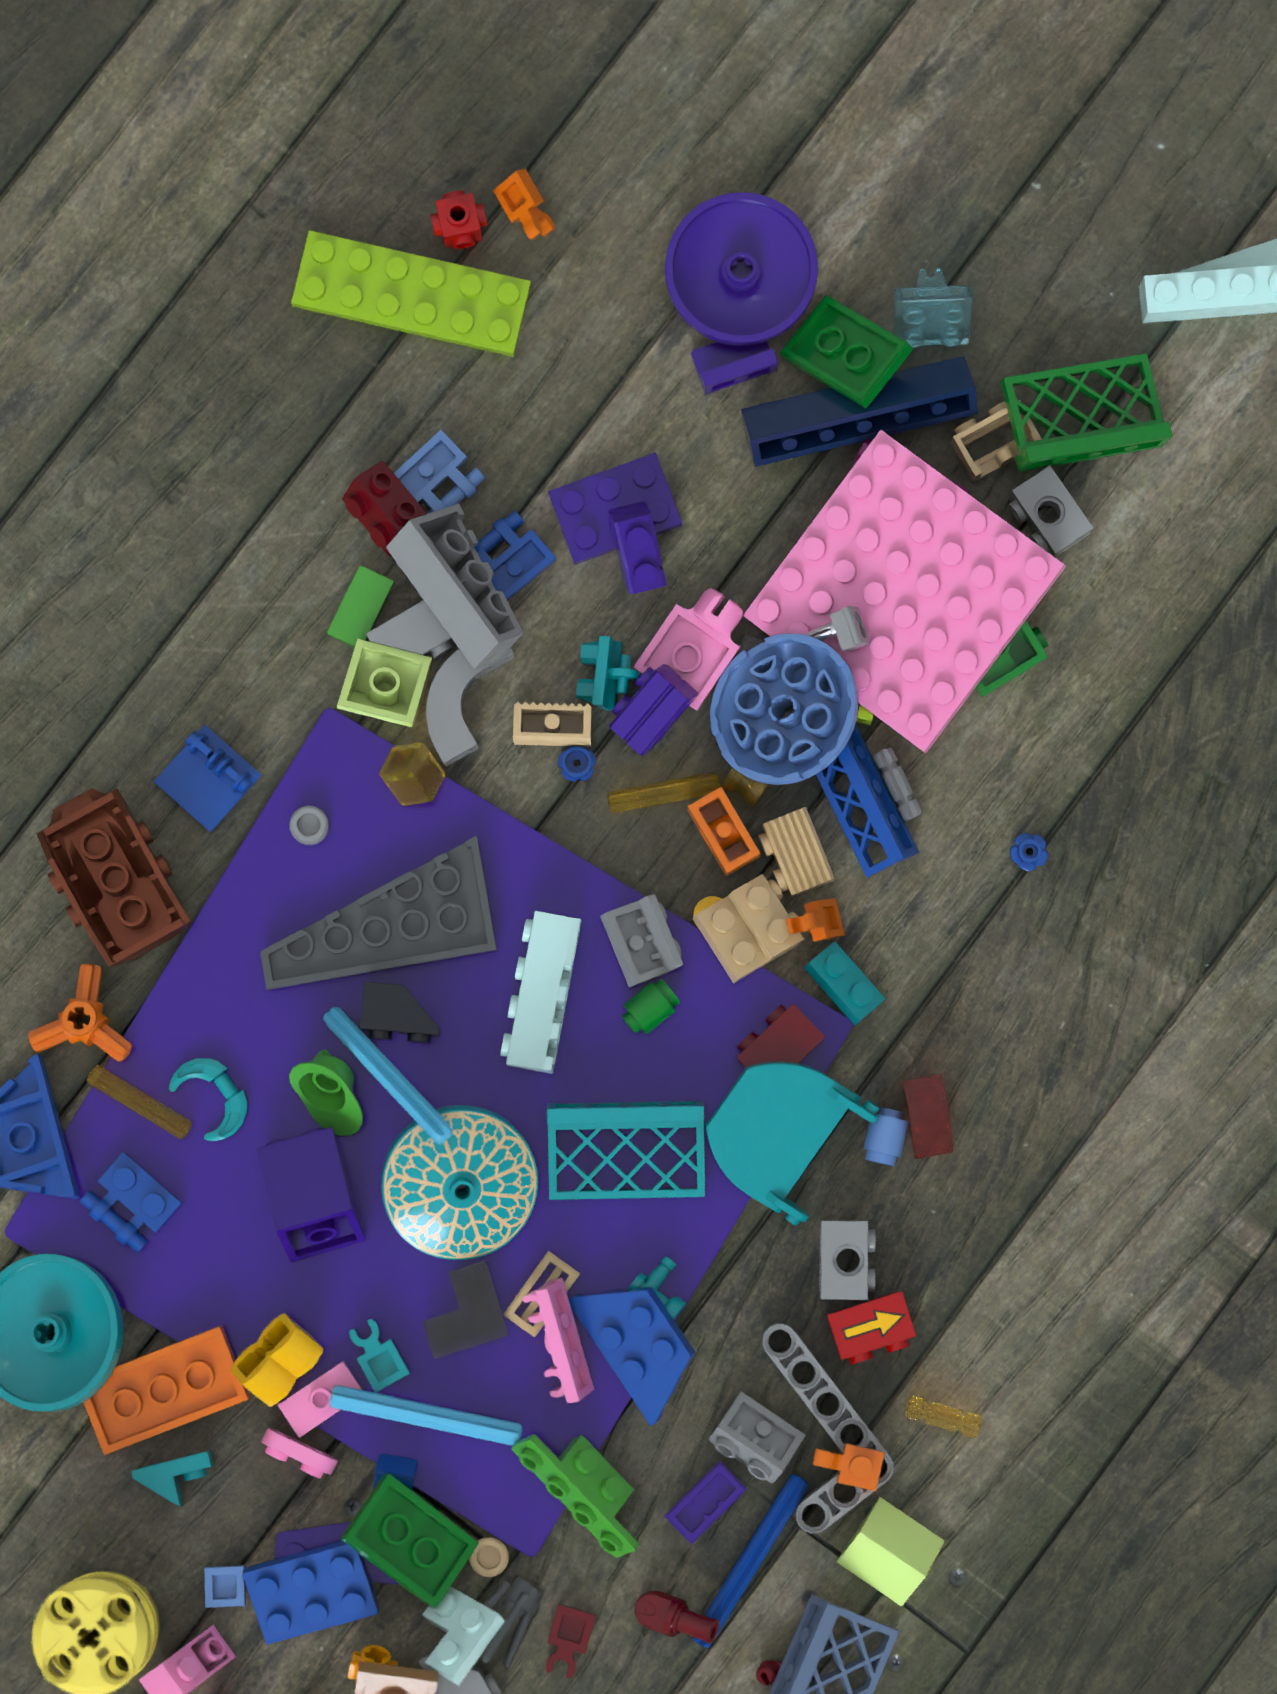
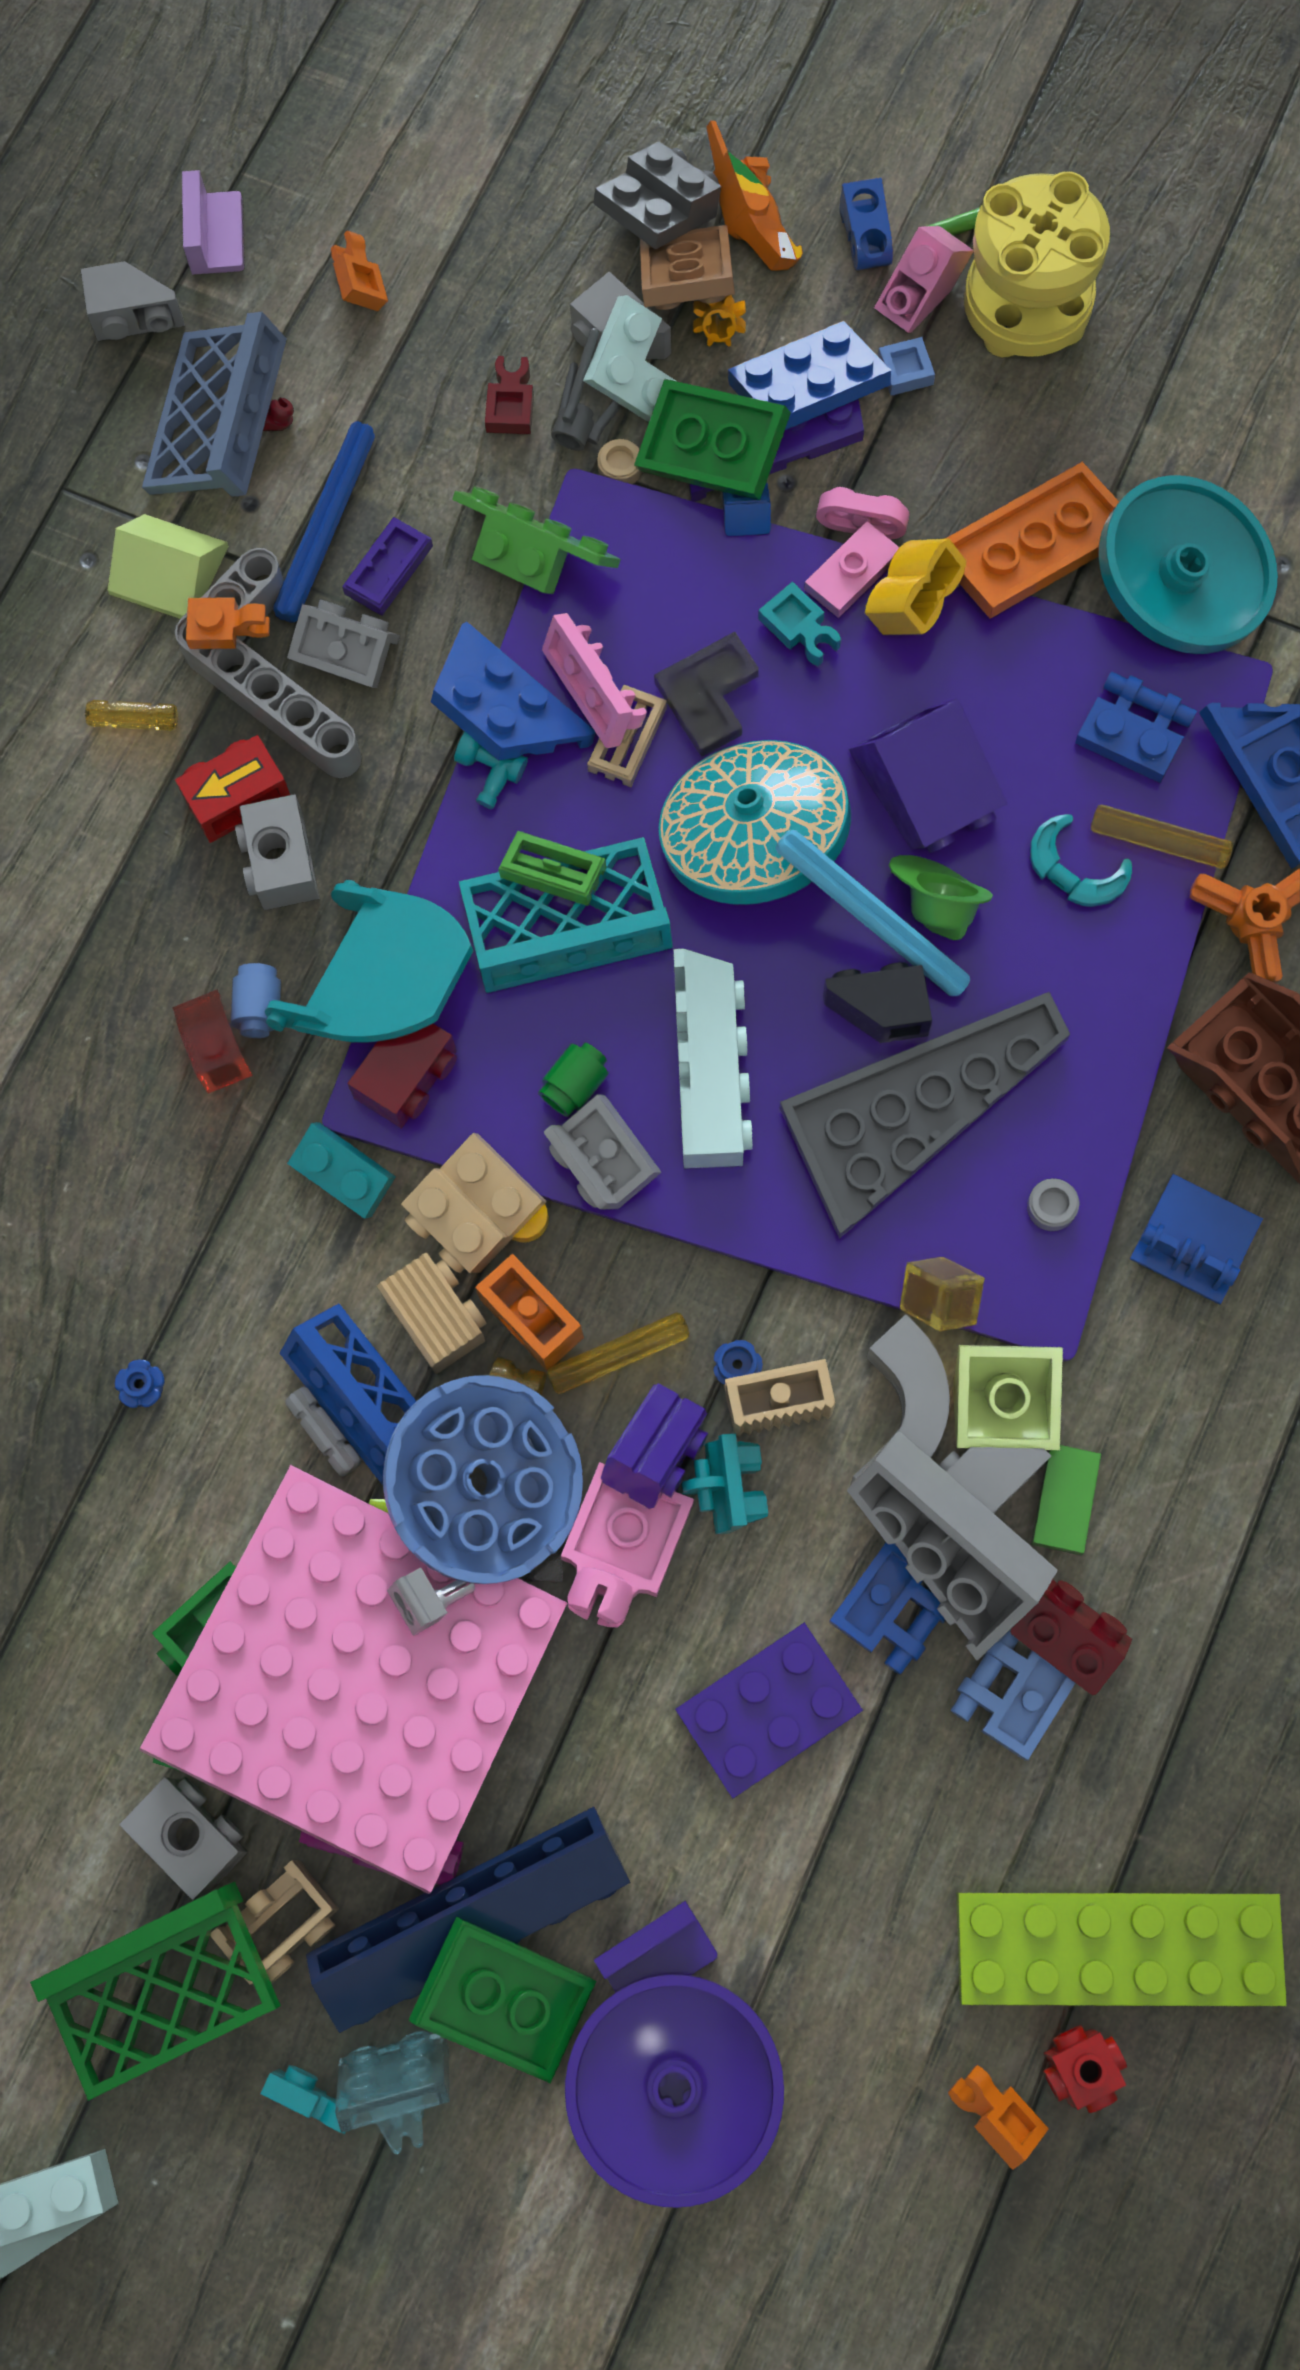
camera: 170 degrees right, 10 degrees down
teal slope [131,1450,215,1507] -> none
medium azure axle [330,1385,523,1446] -> none
dark purple brick [608,502,667,594] -> none
dark red arm [634,1591,719,1644] -> none
orange plate [786,898,845,942] -> none
none -> teal plate [260,2065,359,2134]
none -> bright green tile [498,831,607,906]

